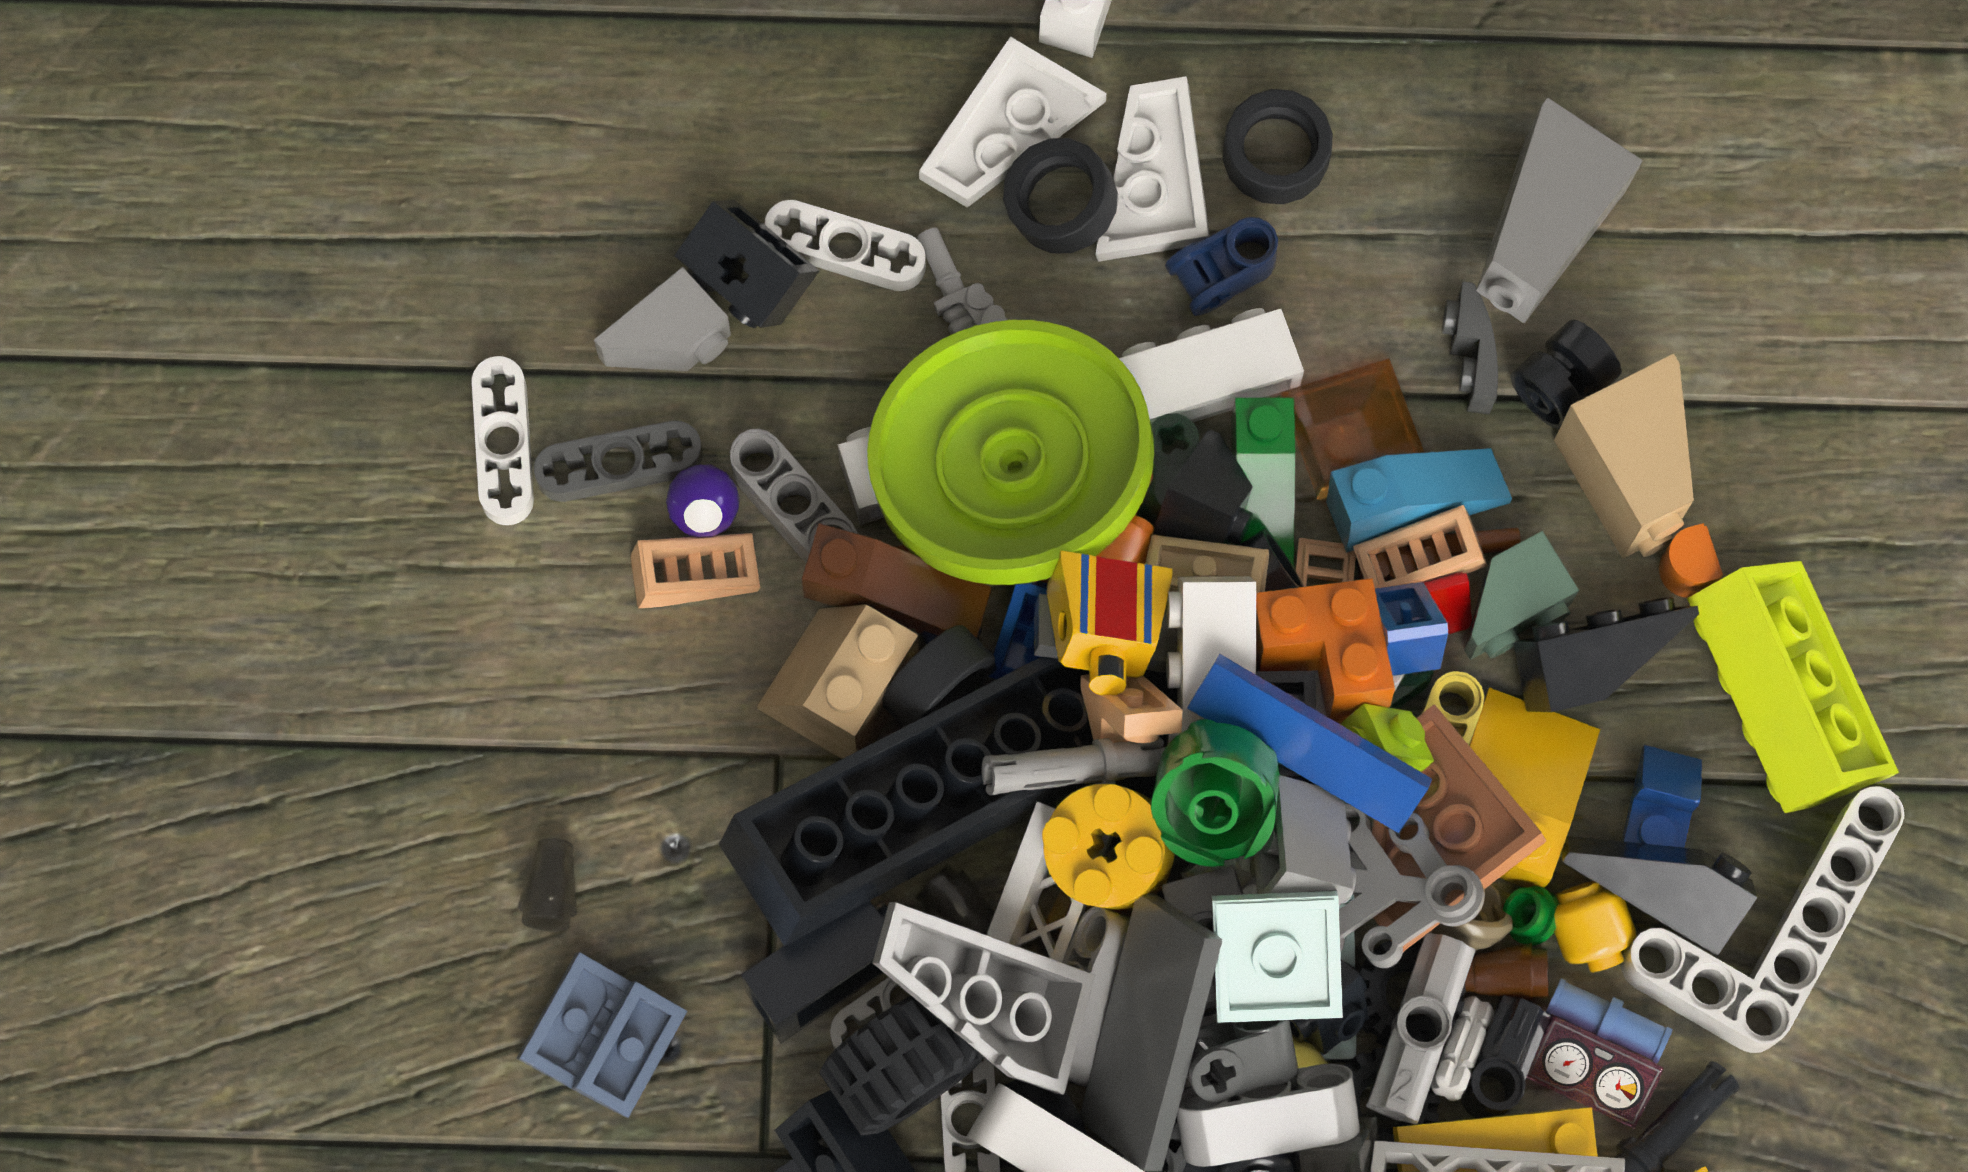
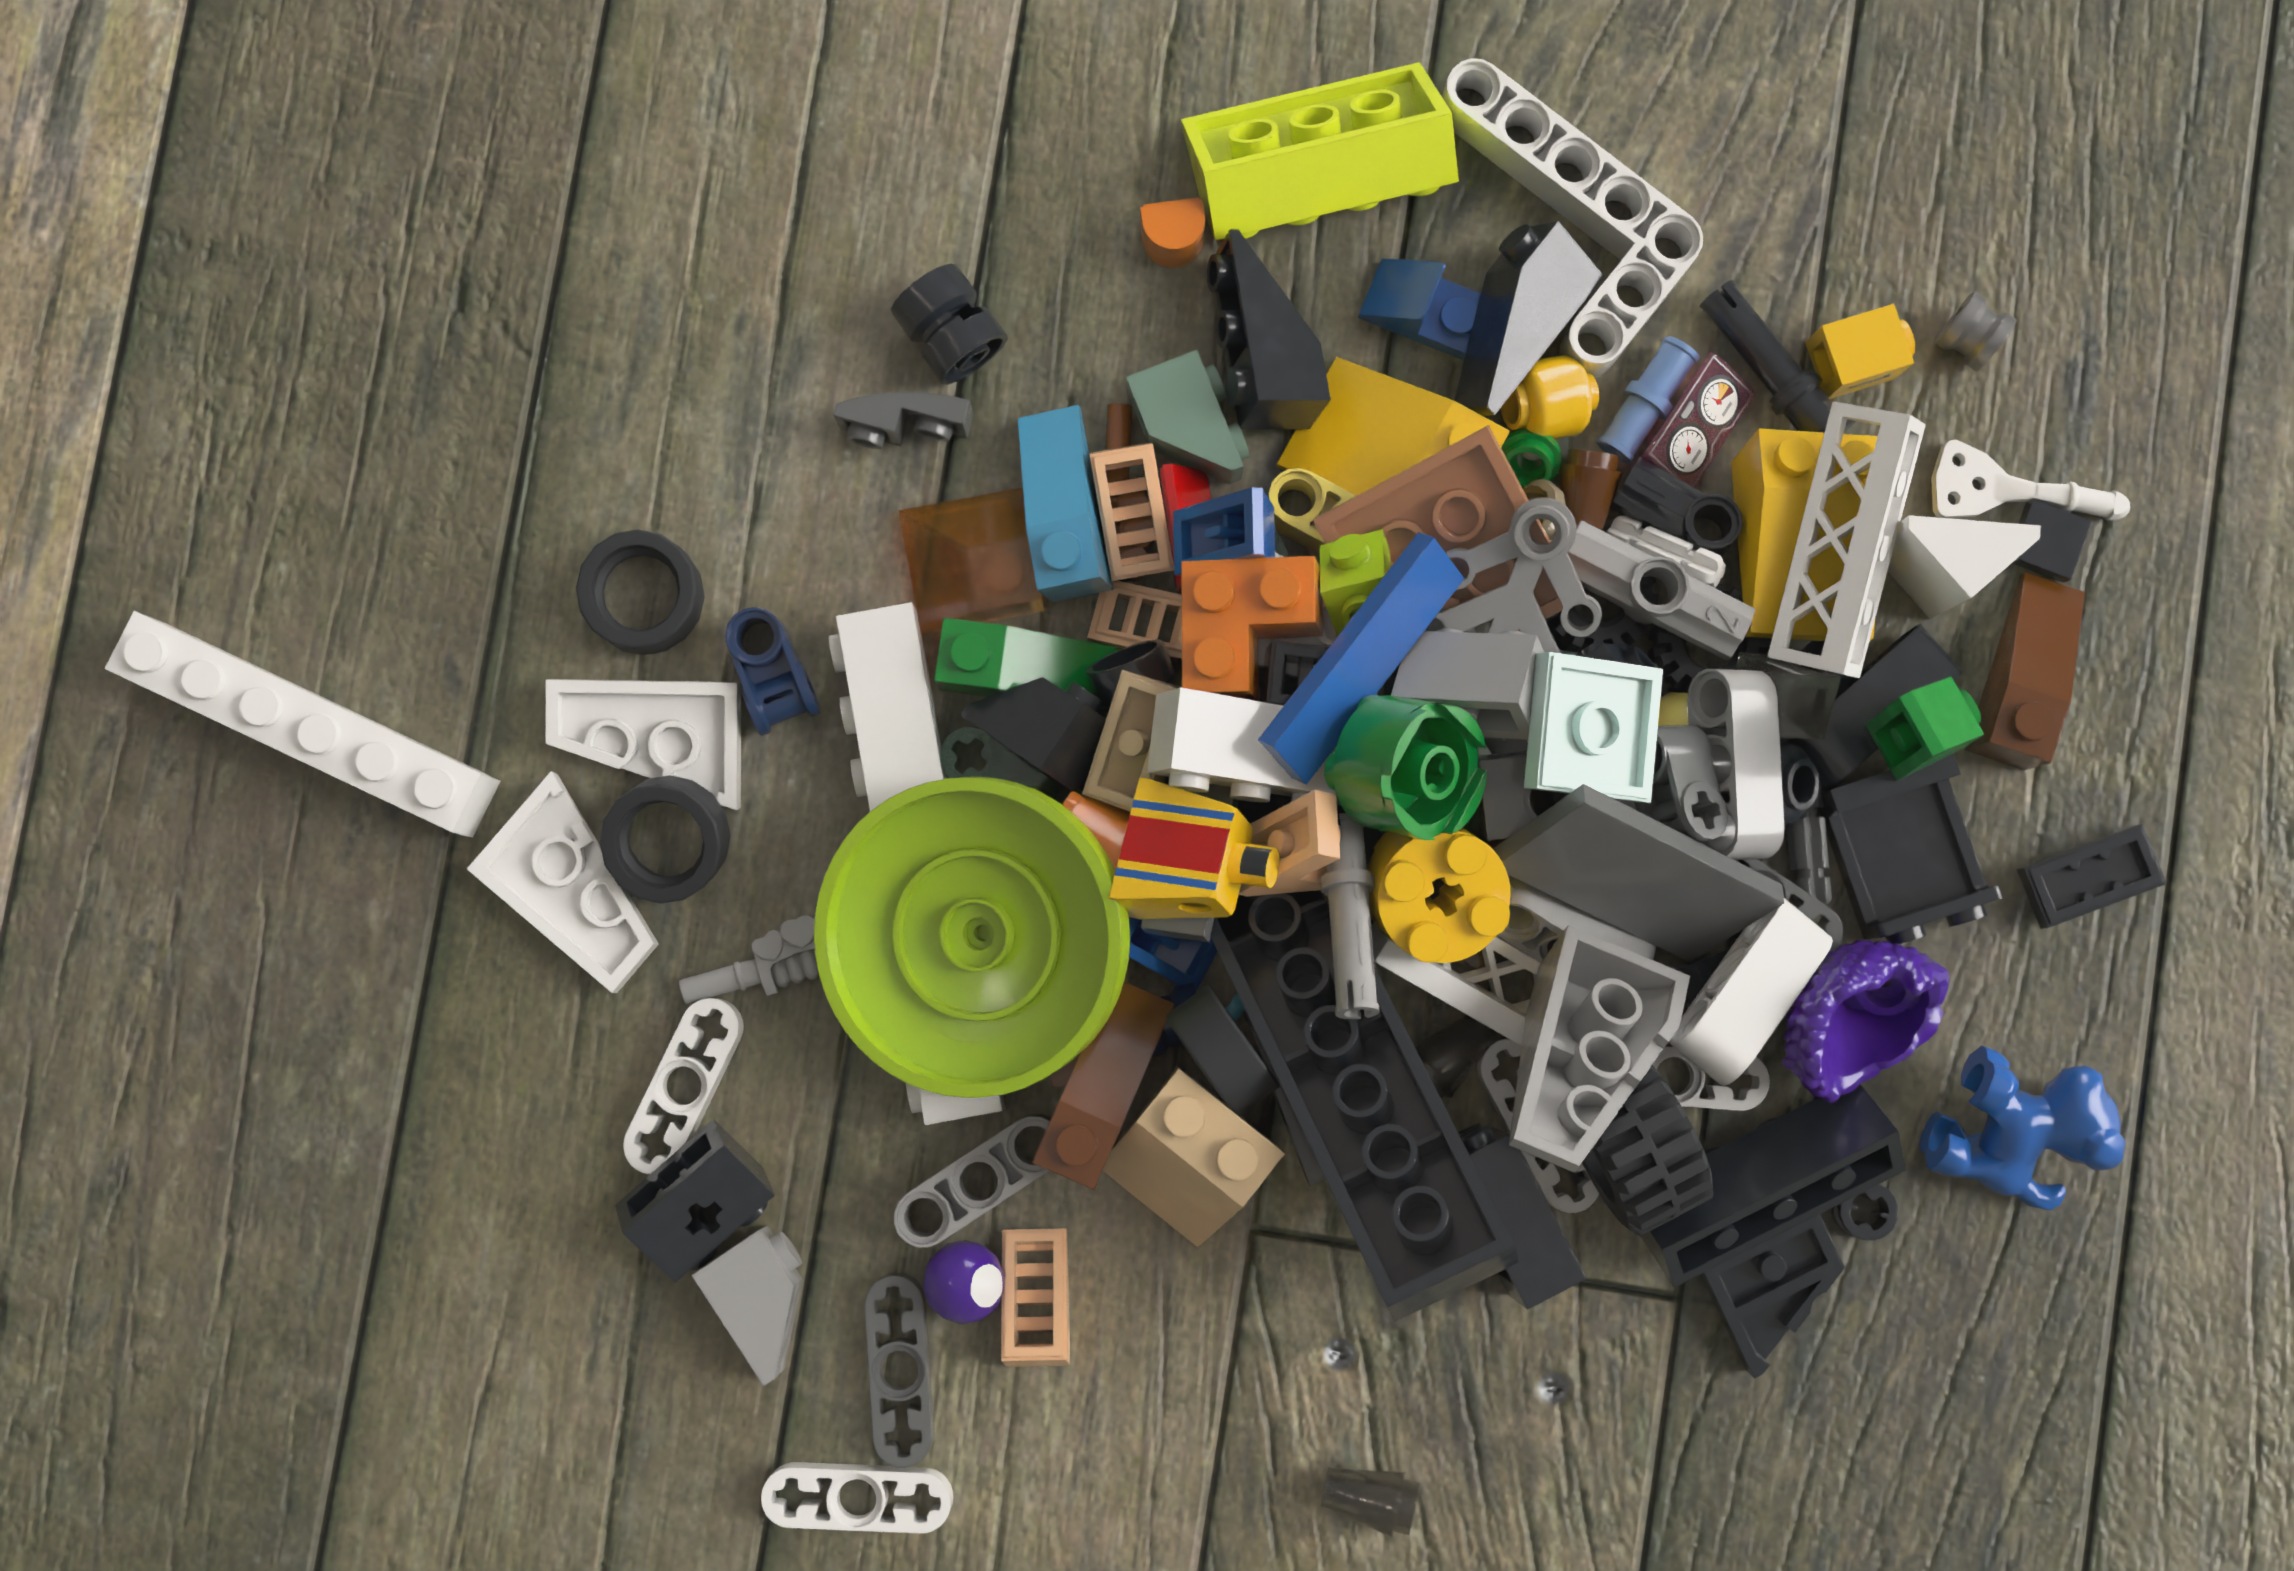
camera: 80 degrees left, 10 degrees up
sand blue slope [516,952,687,1118] -> none
light grey slope [1476,98,1643,323] -> none
tan slope [1554,354,1694,559] -> none

